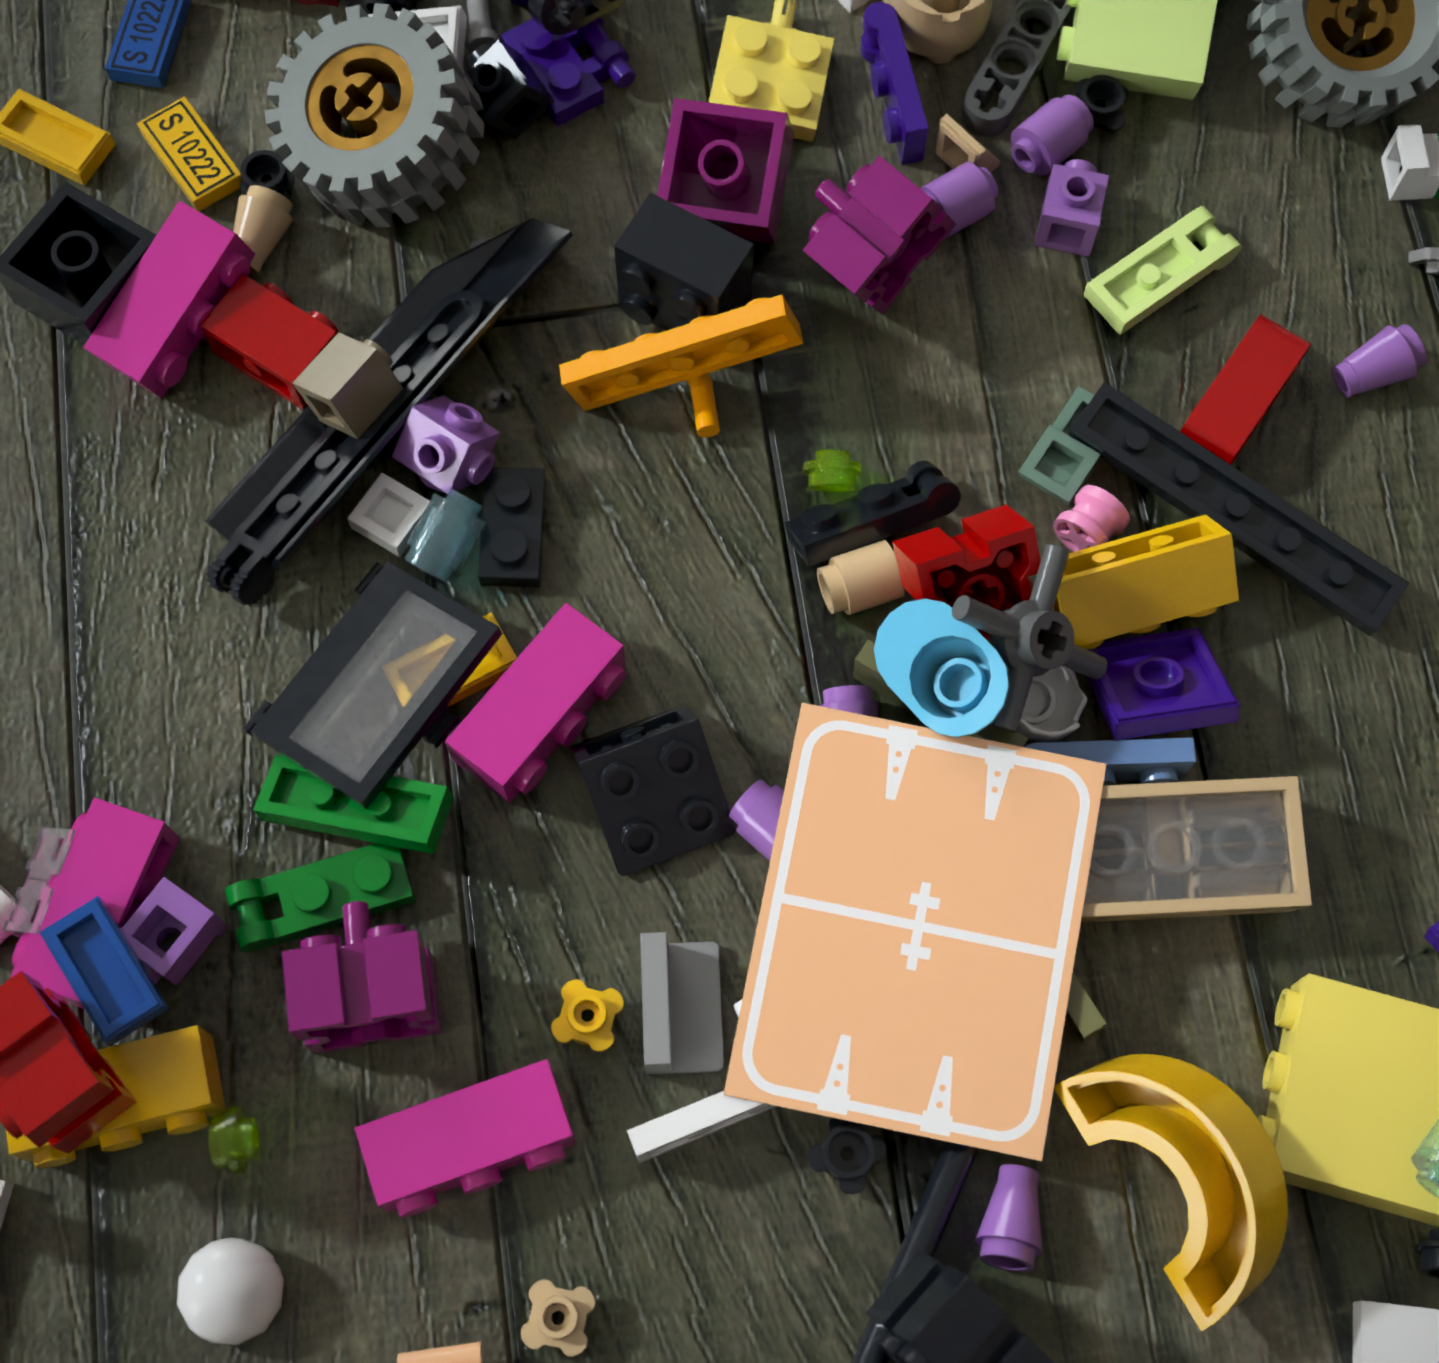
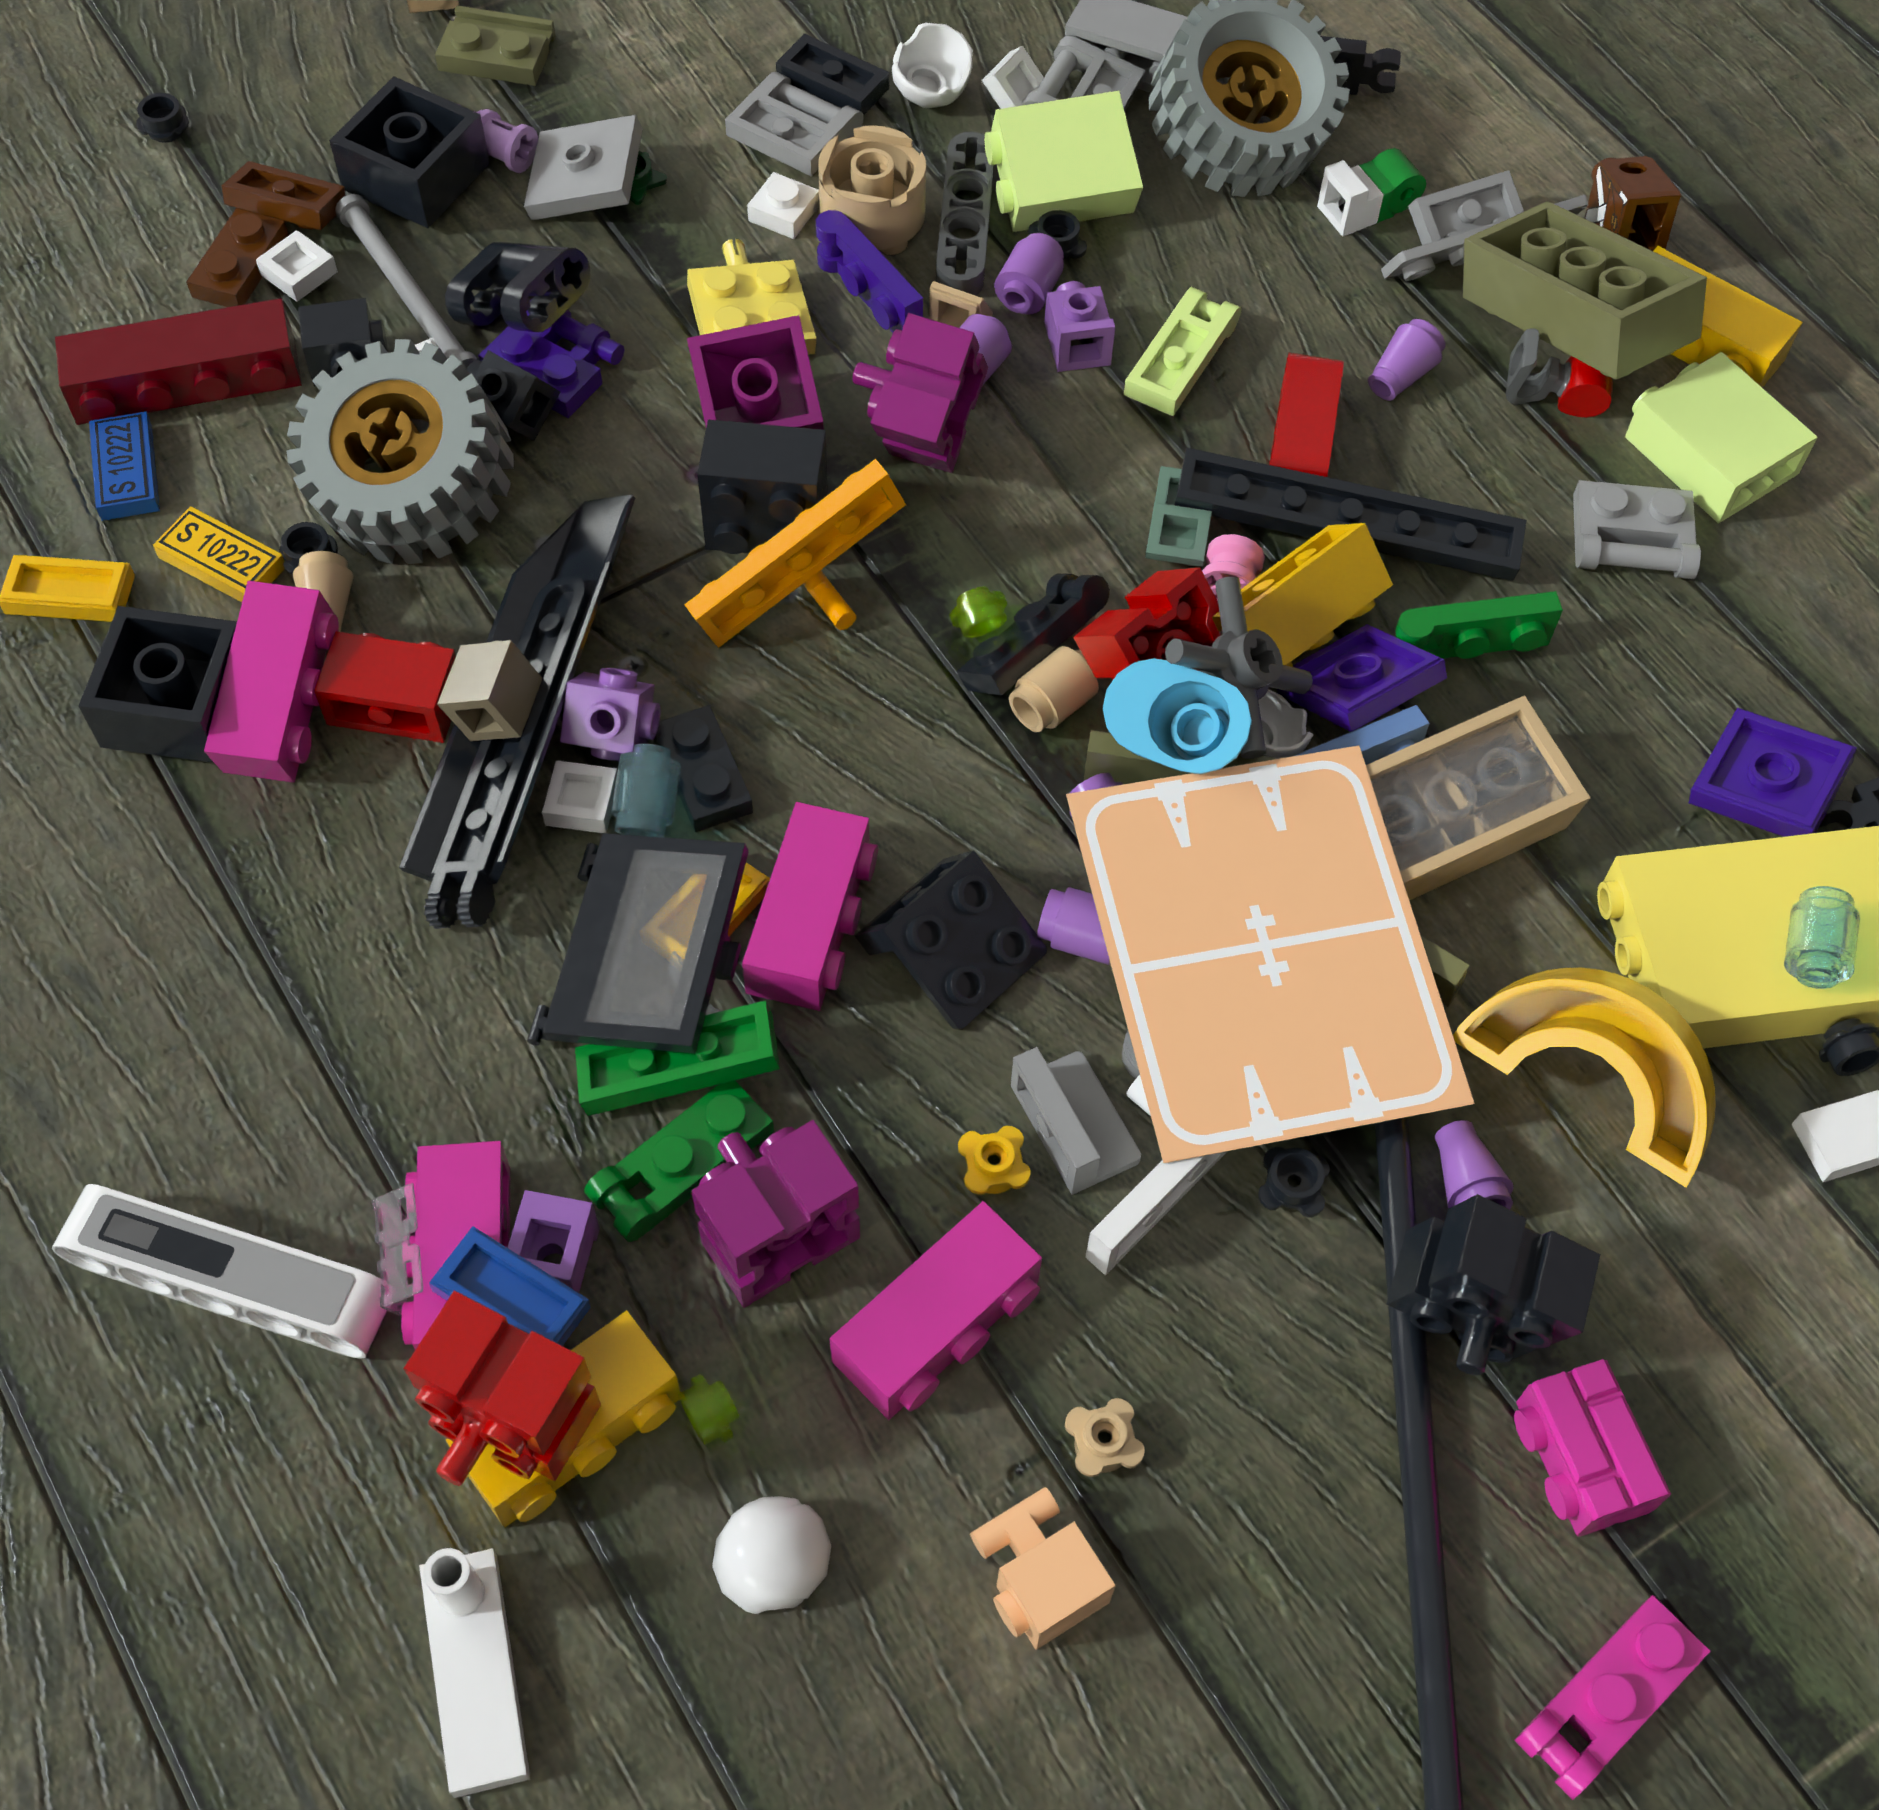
camera: 25 degrees left, 10 degrees down
none -> green plate [1395,591,1563,659]

